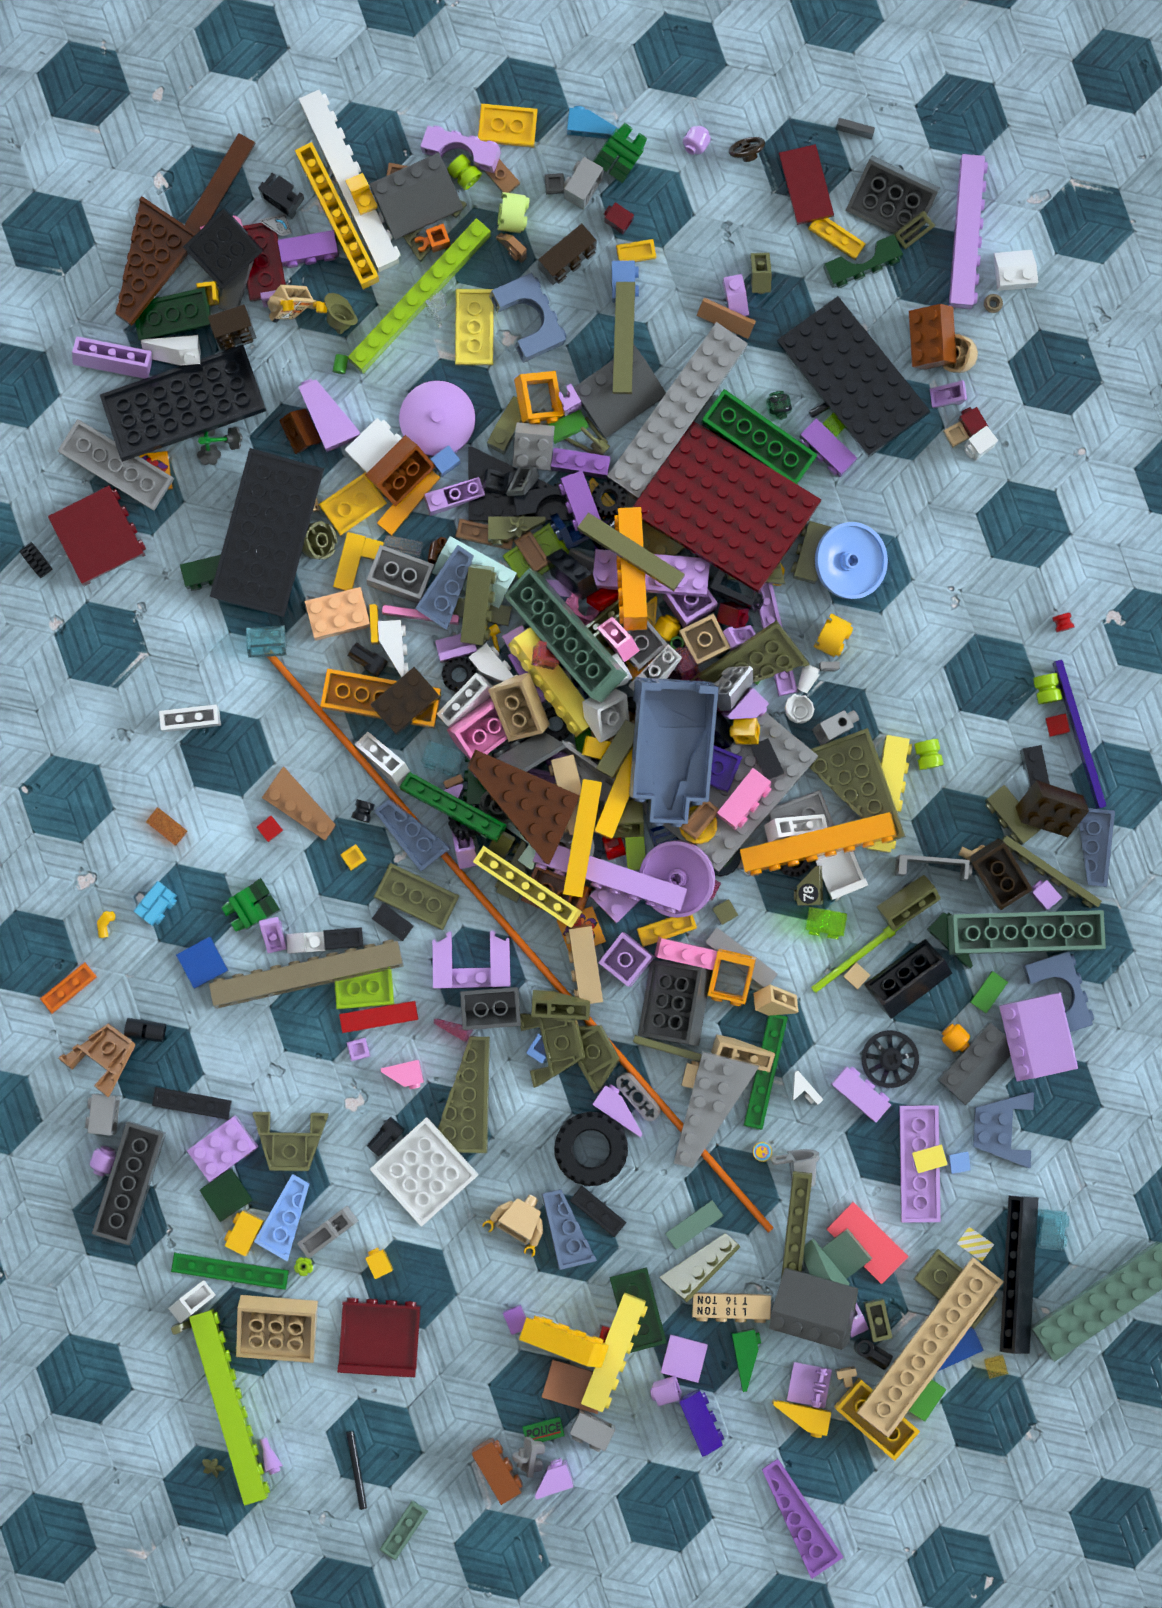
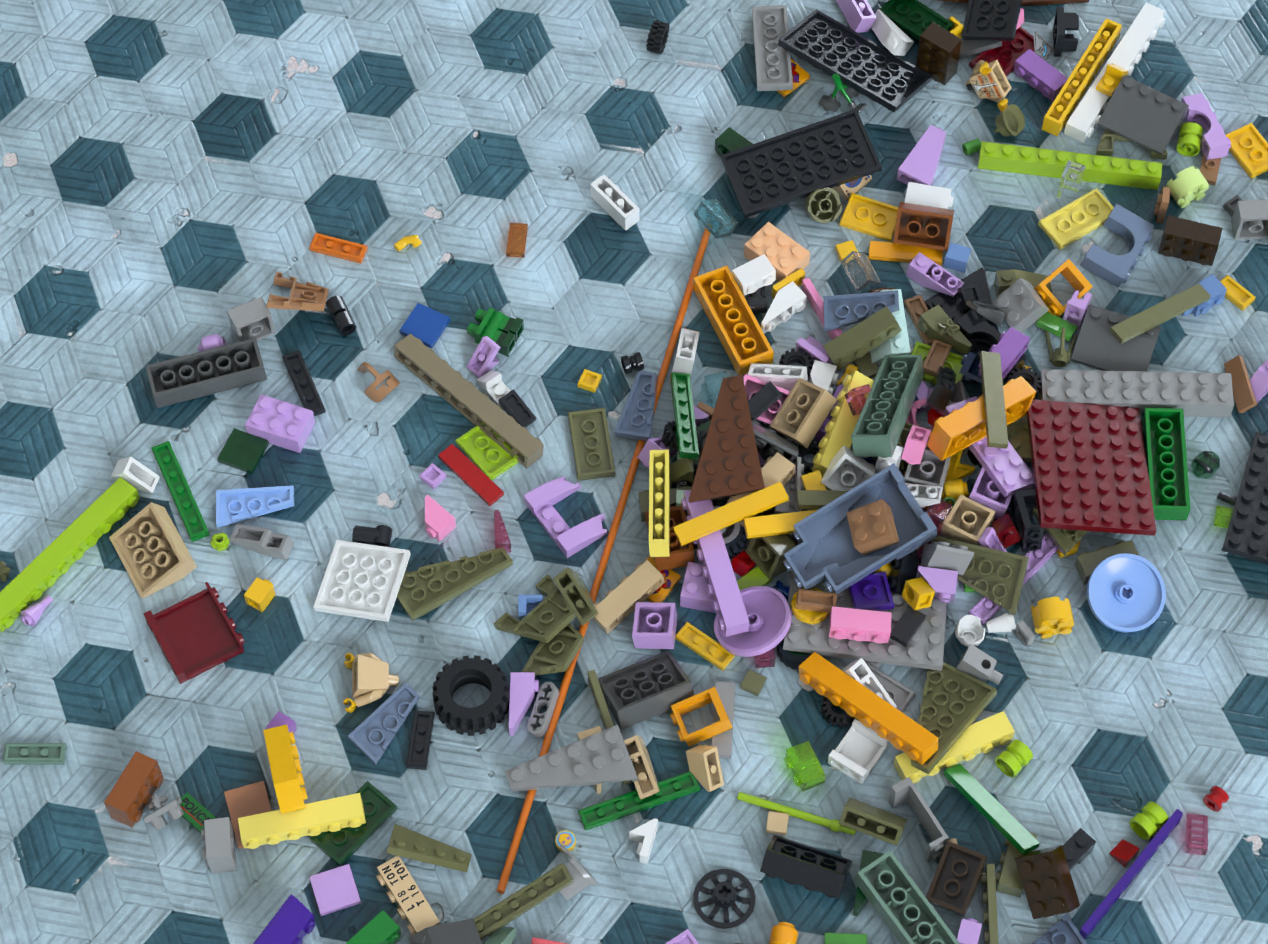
camera: 60 degrees right, 25 degrees down
dark red panel [48,485,146,587] -> none
medium azure brick [134,881,177,926] -> none
olive tile [171,1319,192,1335] -> none
yellow brick [224,1210,264,1256] -> none
olive wing [253,1112,329,1171] -> none
red tile [256,815,284,842] -> none
medium nougat wing [262,766,336,841] -> none
reddish brown panel [279,409,322,454] -> none
yellow tile [333,532,366,591] -> none
black bar [346,1431,367,1510] -> none
light grey slope [367,545,434,604] -> none
dark brown brick [370,667,440,735] -> none
black piece [372,904,414,941] -> none
lavender dish [399,381,475,457] -> none
orange brick [415,223,451,253] -> none
dark grey slope [460,987,521,1030] -> none
lavender slope [535,1458,573,1499] -> none
medium lavender brick [551,448,610,479] -> none
dark red brick [604,202,634,234] -> none
lavender brick [650,1376,682,1406] -> none
bright pink brick [654,937,718,970] -> none
sand green tile [665,1200,723,1249] -> none
olive slope [794,866,823,905] -> none
medium lavender brick [799,418,857,477] -> none
lavender brick [831,1067,891,1122] -> none
none -> medium nougat helmet [357,362,400,402]
none -> white brick [732,254,776,296]
none -> black tile [748,381,782,420]
none -> medium nougat brick [846,499,899,556]
none -> tile [943,764,1040,855]
none -> clear pink slope [1185,813,1208,855]

